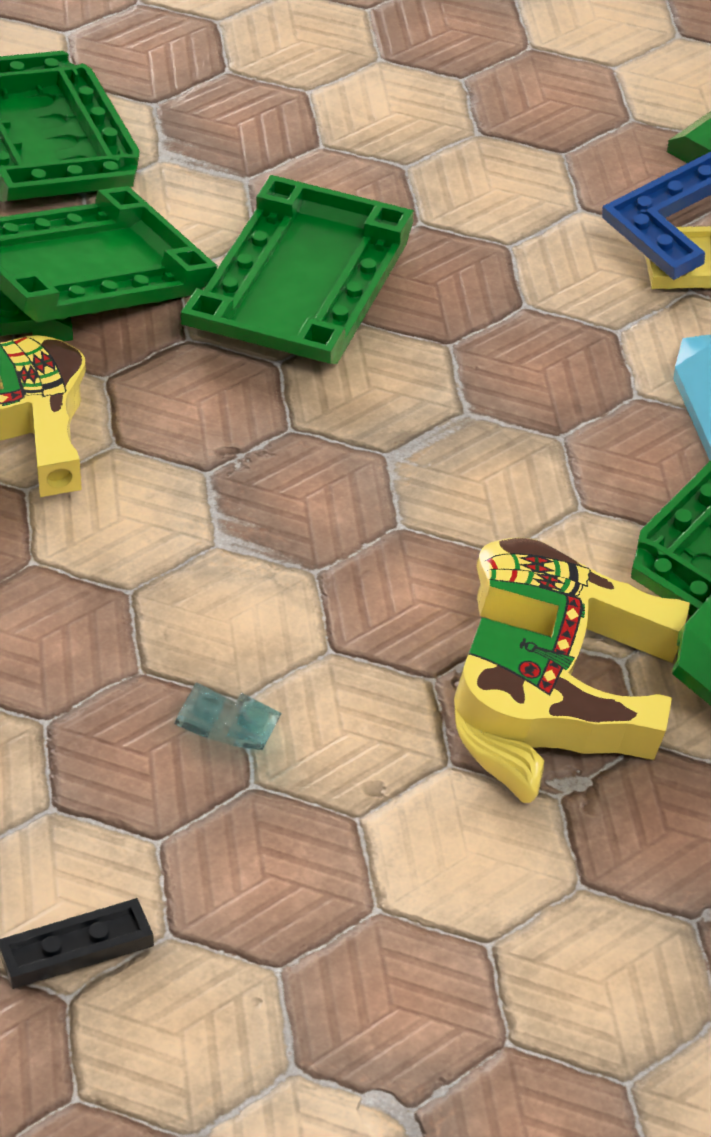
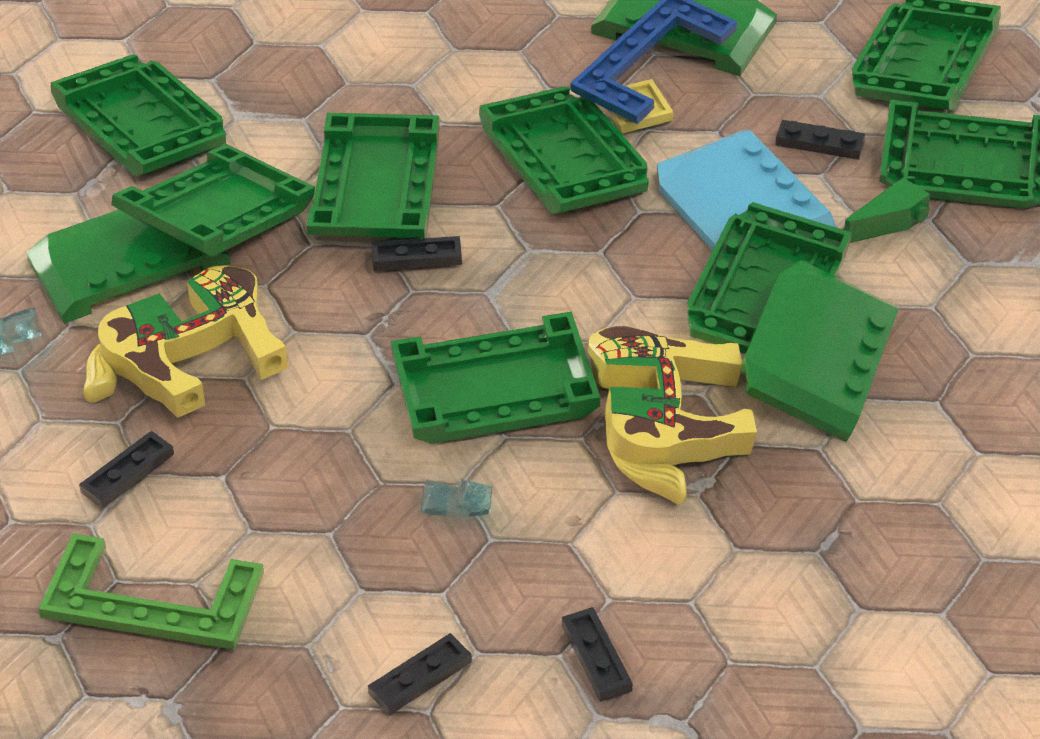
camera: 15 degrees left, 0 degrees up
none -> black plate [371,236,462,271]
none -> green slope [391,311,600,444]
none -> green slope [479,86,649,214]
none -> black plate [562,607,633,702]

